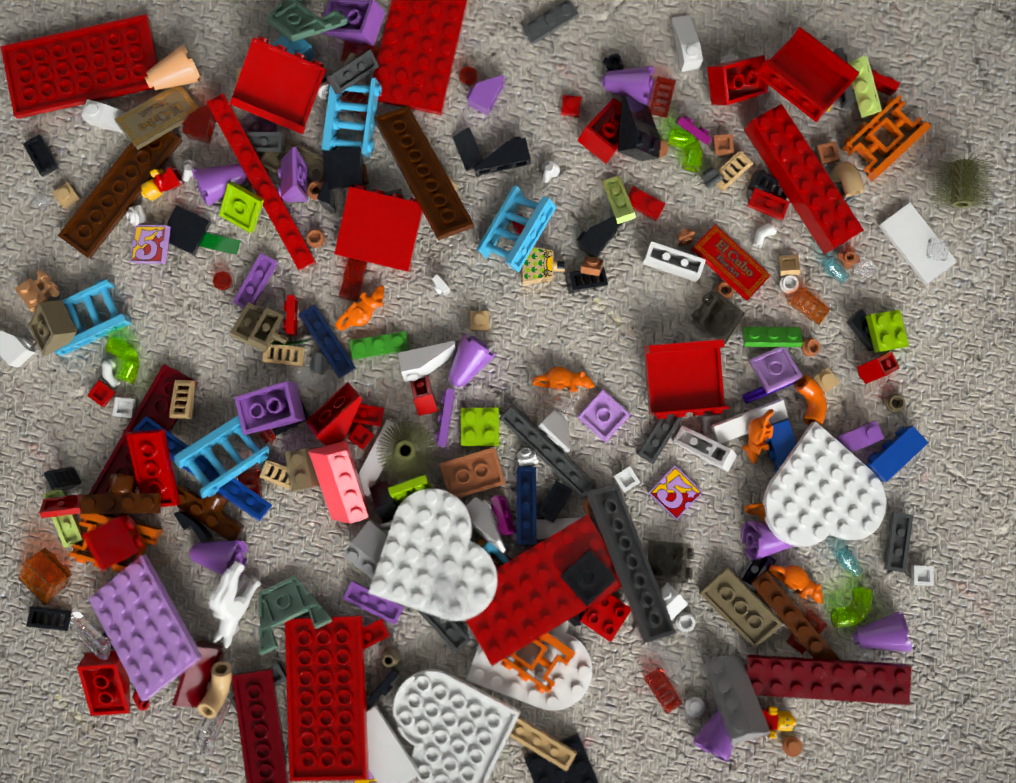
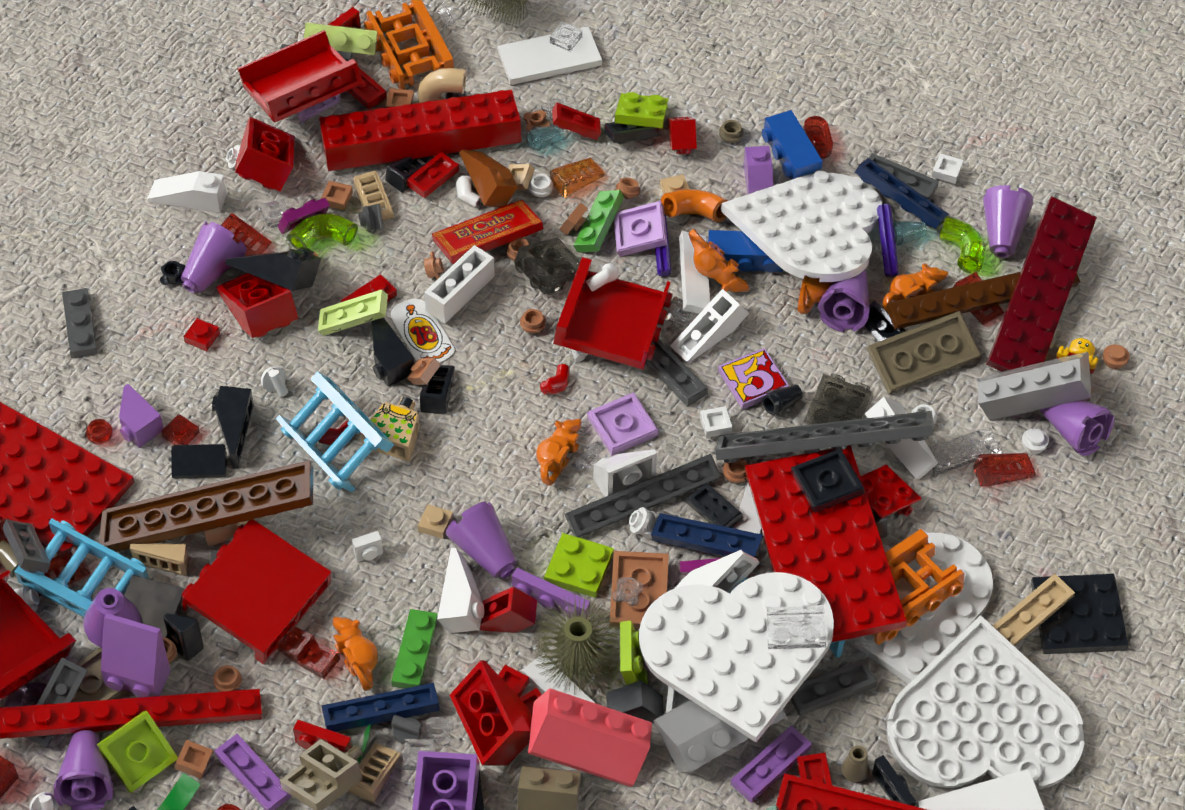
camera: 70 degrees left, 30 degrees down
none -> medium lavender cone [83,588,141,649]
none -> tan slope [130,544,189,575]
none -> clear red plate [161,414,200,445]
none -> nougat plate [174,740,213,779]
none -> red plate [347,67,387,110]
none -> sticker [391,298,455,363]
none -> dark orange slope [459,150,518,208]
none -> nougat plate [520,309,546,334]
none -> red arm [540,364,570,395]
none -> red plate [552,102,601,140]
none -> nougat plate [559,202,588,235]
none -> white arm [586,263,619,292]
none -> clear plate [612,577,643,606]
none -> black cone [762,384,803,415]
none -> clear red plate [803,116,833,159]
none -> dark blue plate [854,158,949,229]
none -> dark purple axle [877,204,899,277]

